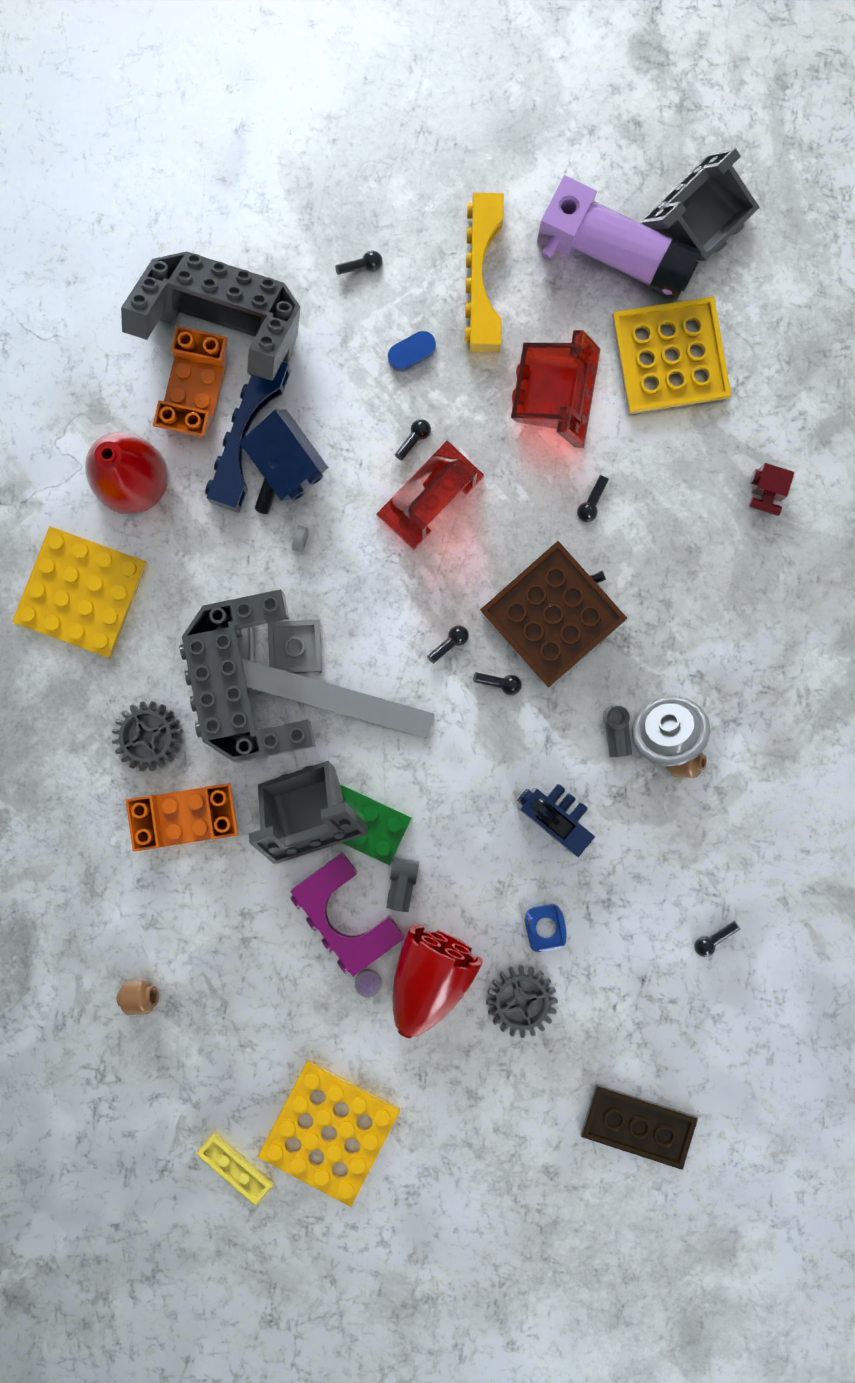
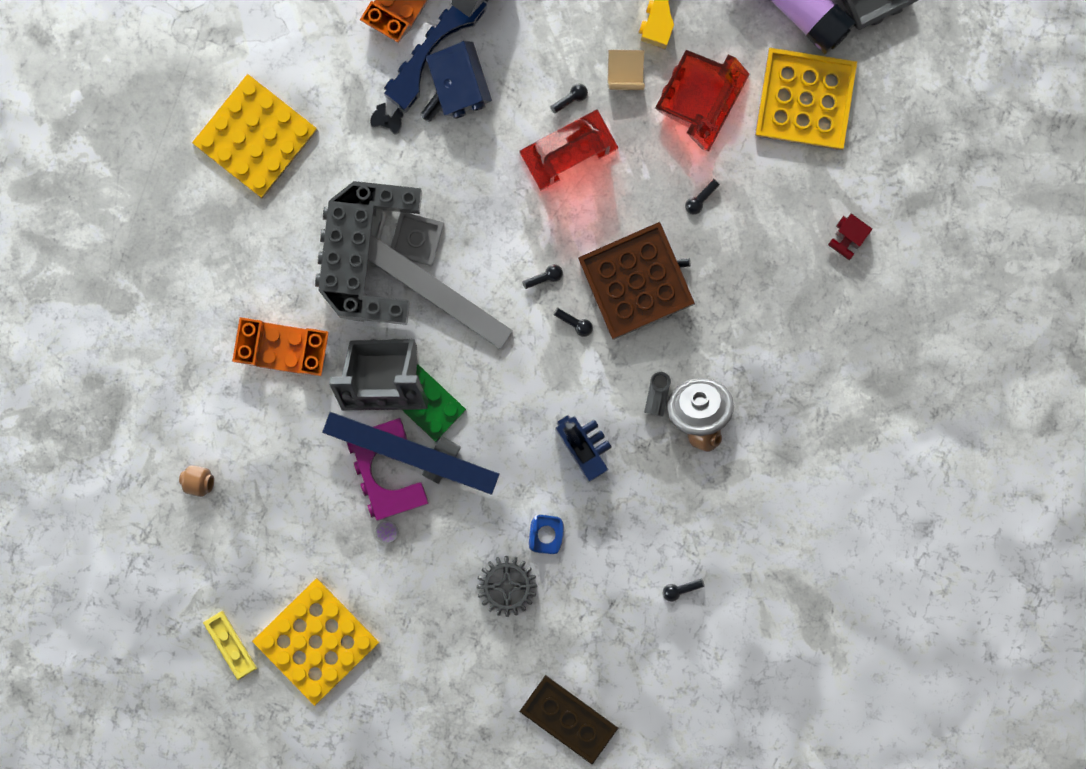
camera: 15 degrees right, 0 degrees up
red cylinder [85,432,167,514] -> none
dark grey gear [112,701,183,771] -> none
light grey tile [292,525,309,553] -> none
blue tile [388,331,436,371] -> none
red cylinder [392,925,483,1039] -> none
none -> dark blue tile [322,412,500,495]
none -> black piece [370,103,404,135]
none -> tan piece [607,50,645,90]

